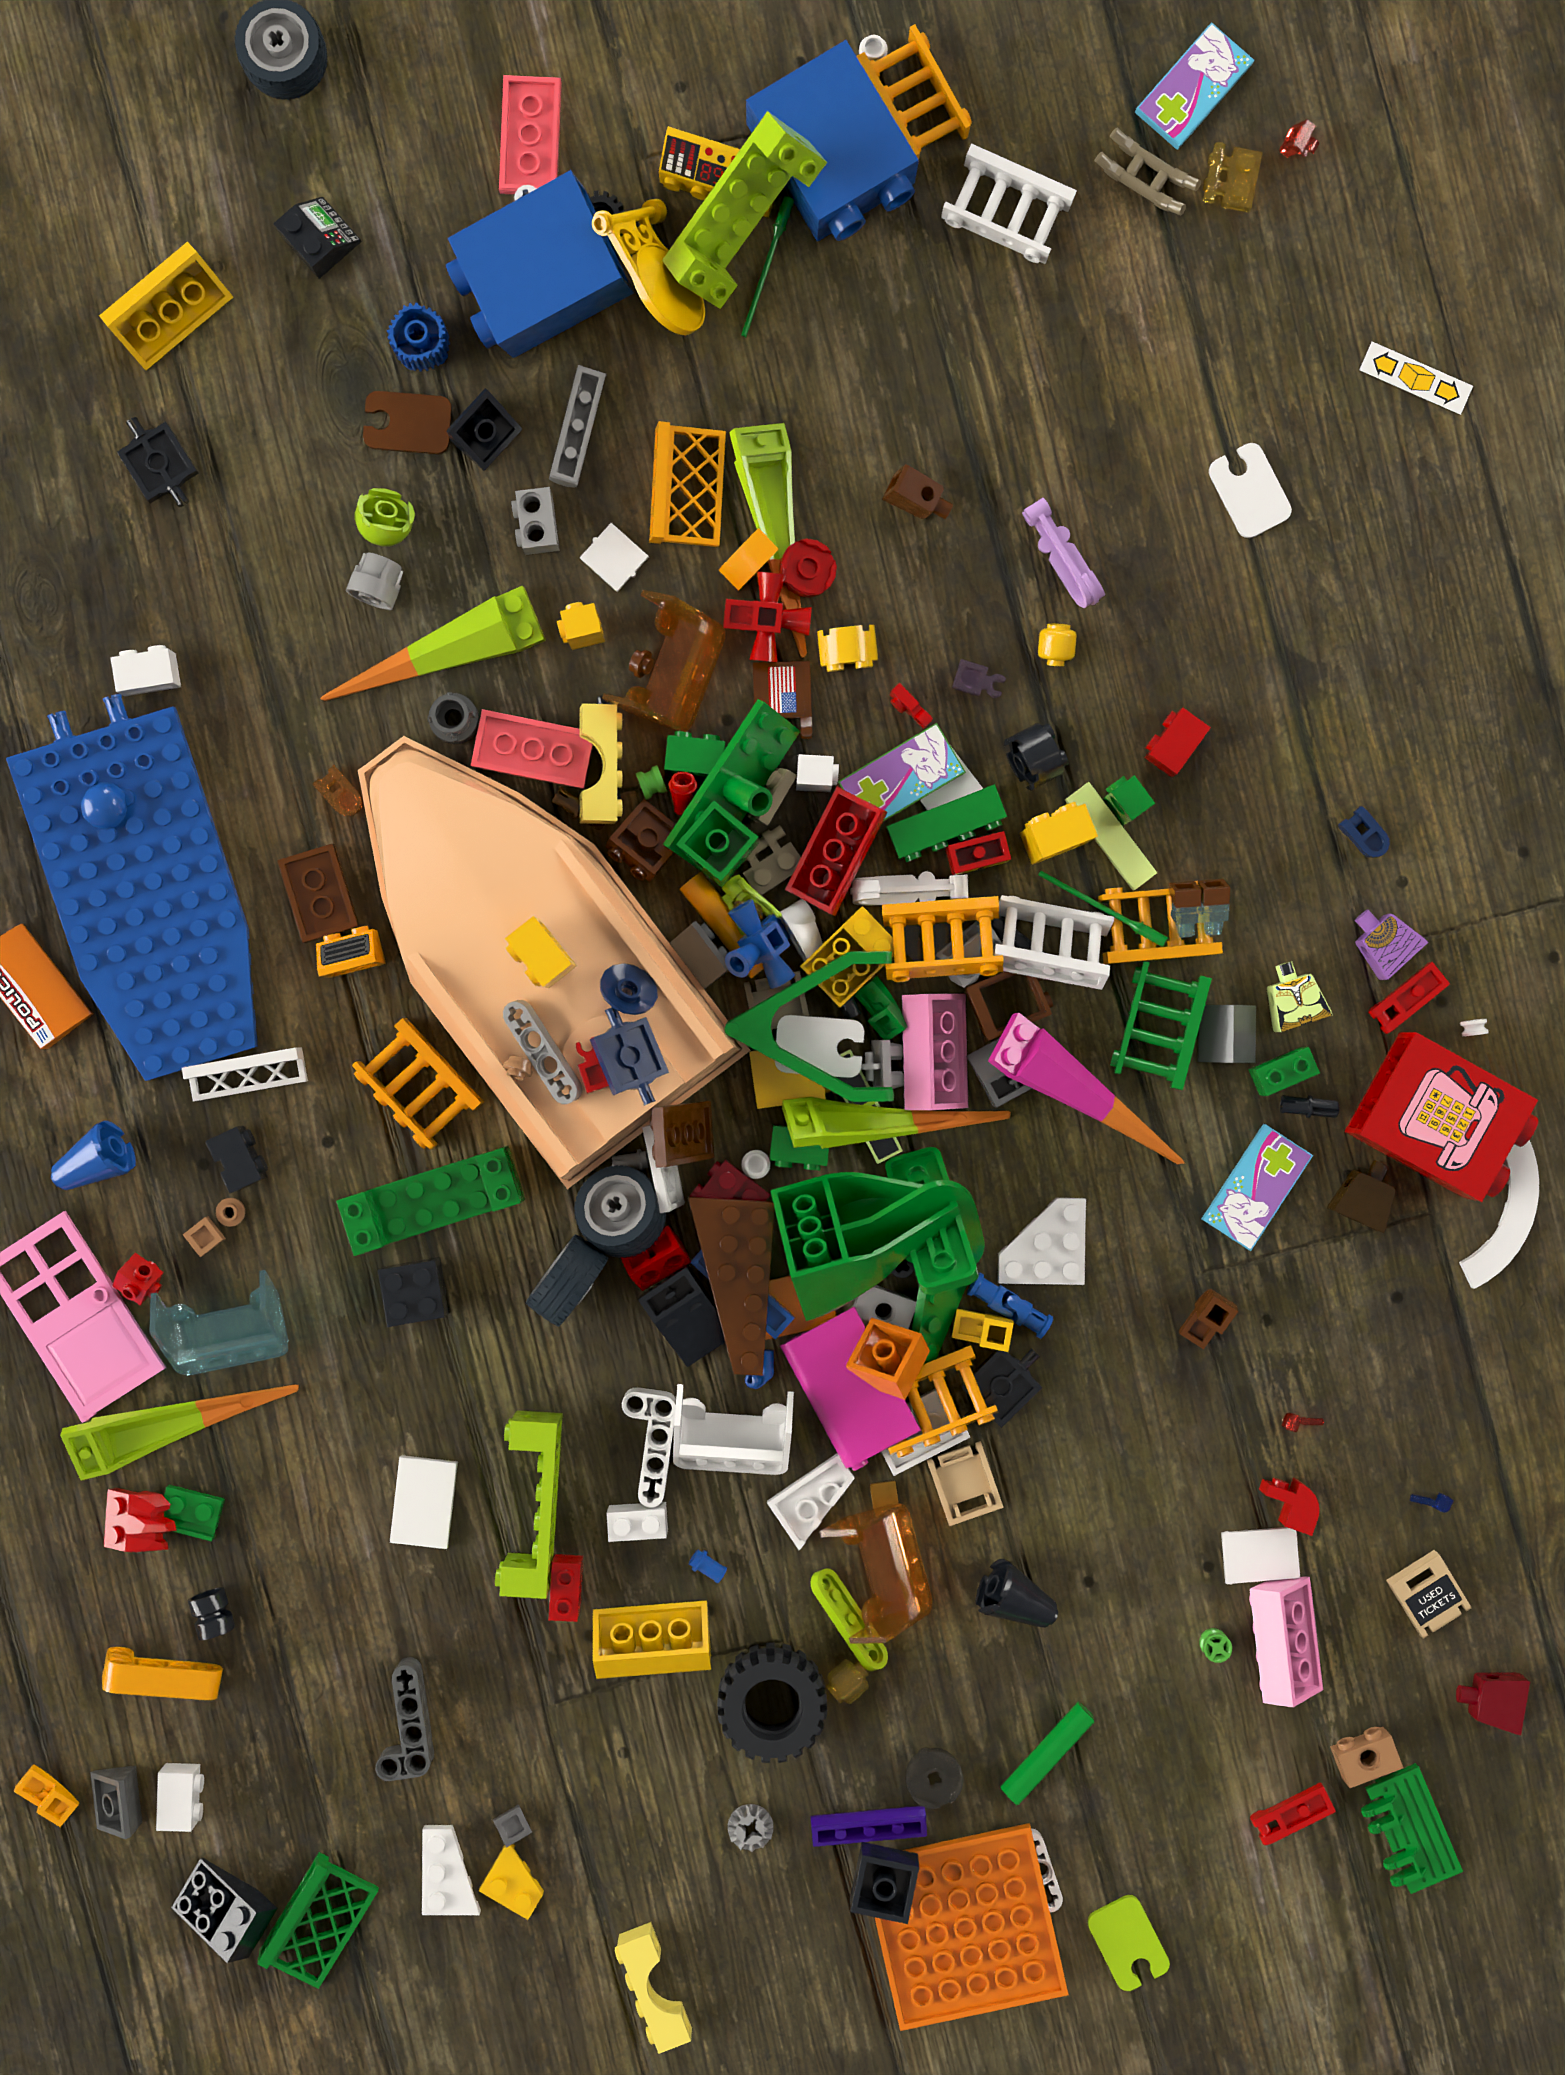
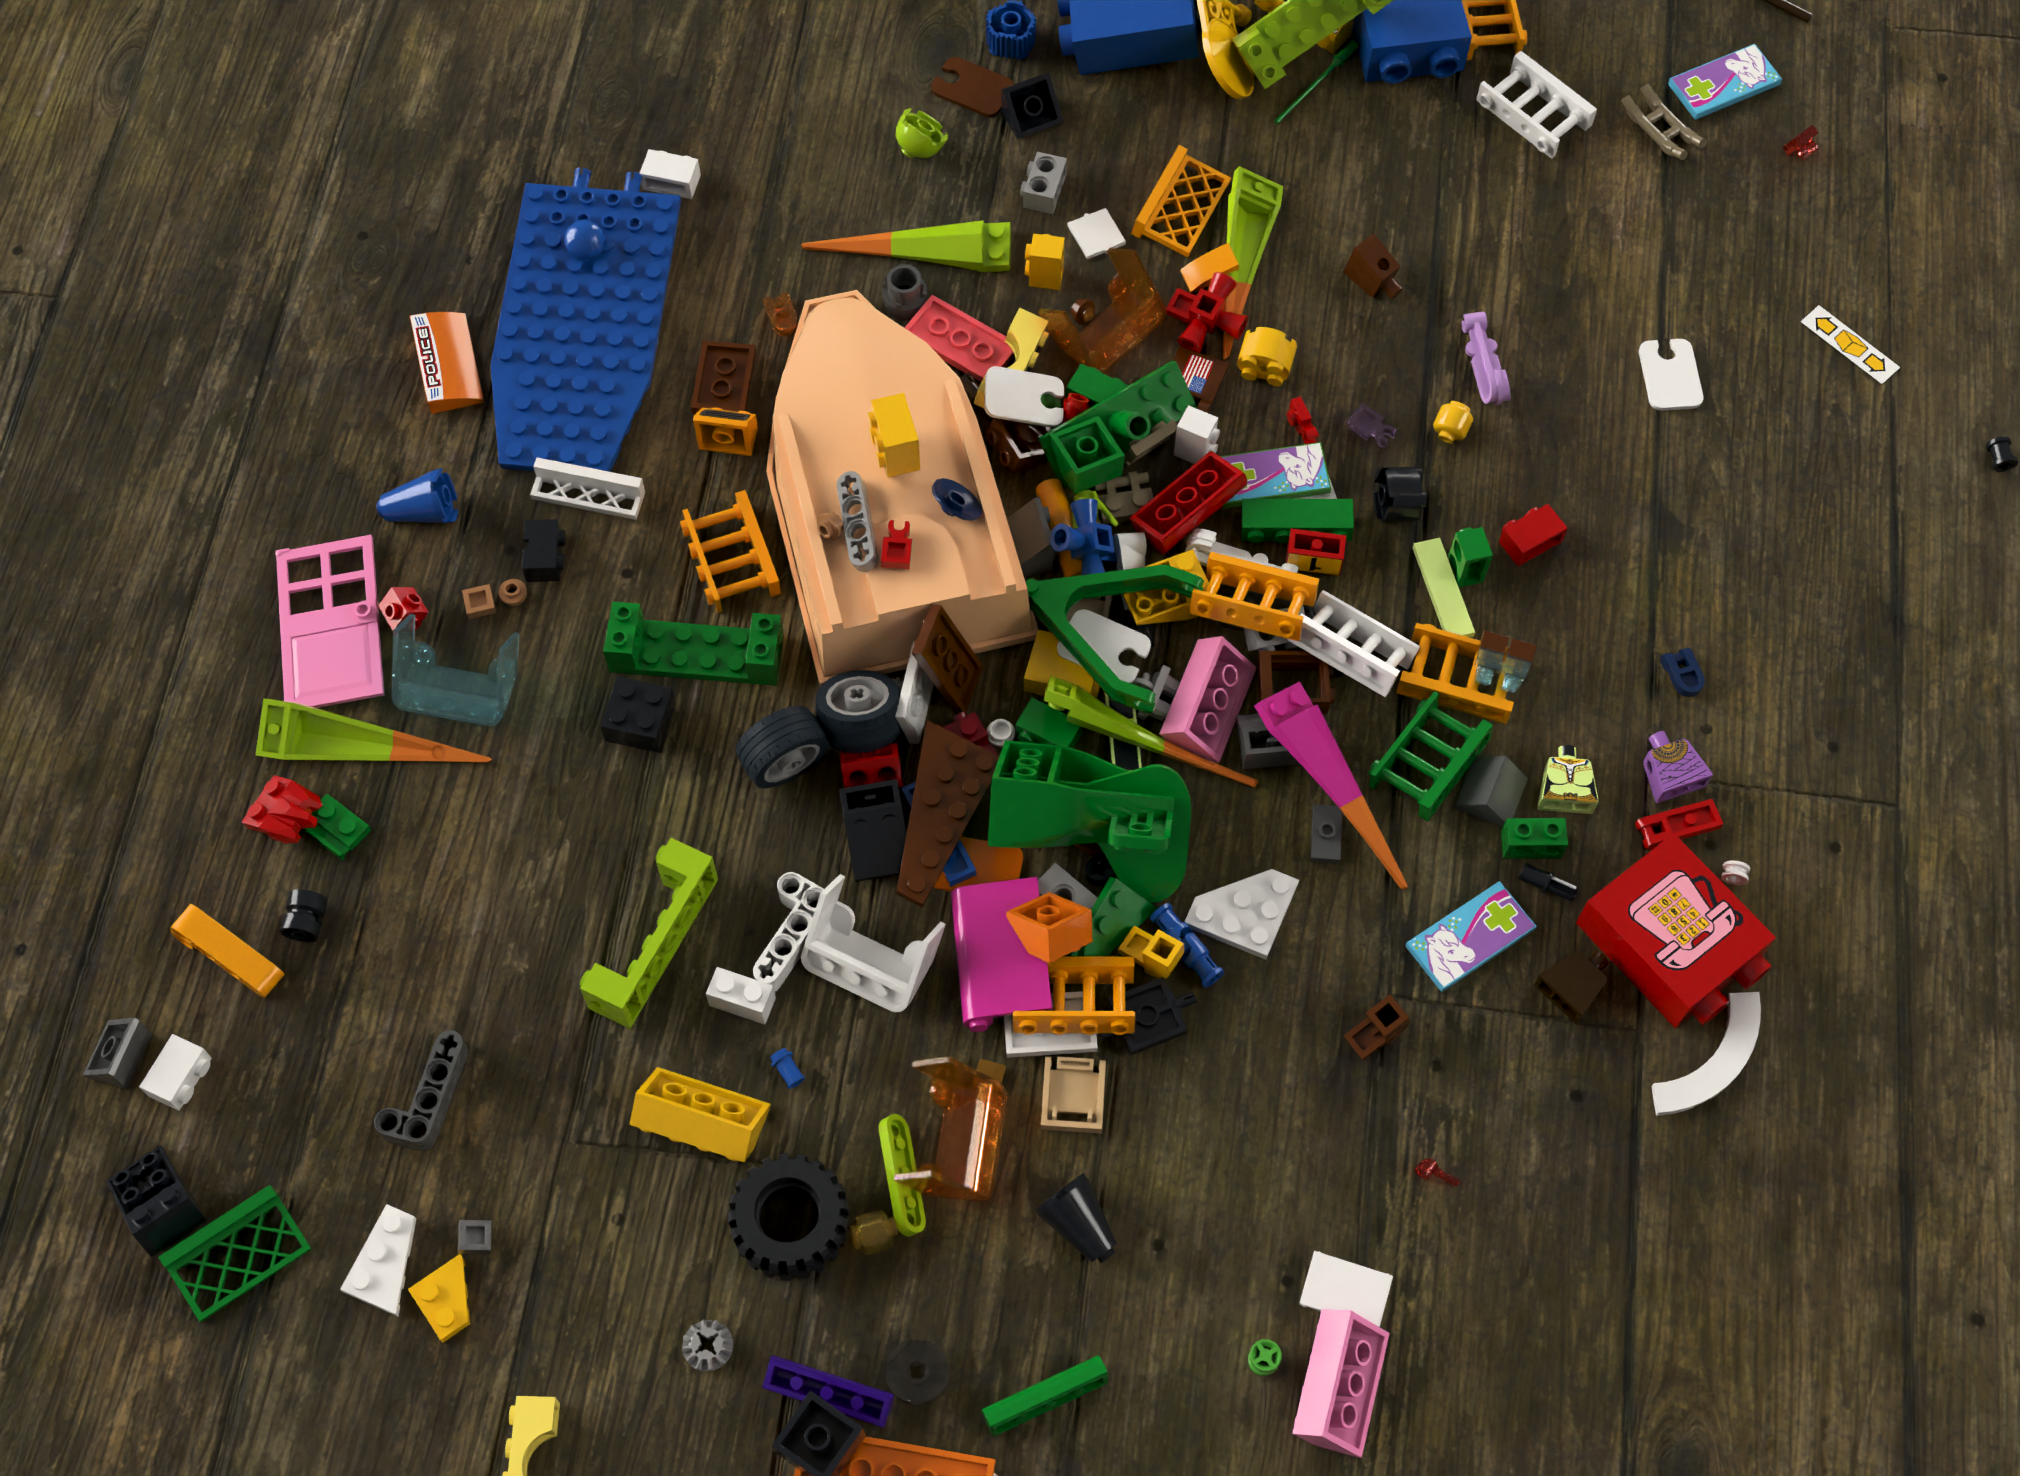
camera: 20 degrees right, 25 degrees down
light orange slope [14,1764,79,1827] -> none
black plate [117,417,199,507] -> none
light grey piece [346,553,403,610] -> none
white tile [390,1455,458,1549] -> none
red brick [548,1554,584,1622] -> none
light grey brick [549,365,606,487] -> none
dark blue plate [590,1007,669,1106] -> none
blue arm [745,1349,774,1389] -> none
white wing [767,1453,854,1550] -> none
red tile [779,539,837,598] -> none
green slope [854,975,907,1040] -> none
yellow brick [1020,802,1098,865] -> none
green piece [1038,871,1168,947] -> none
clear yellow plate [1203,142,1263,213] -> none
red brick [1259,1477,1319,1536] -> none
tan container [1386,1550,1471,1639] -> none
clear blue hand [1410,1493,1454,1513] -> none
none -> white piece [984,366,1064,427]
none -> dark grey plate [1310,804,1342,864]

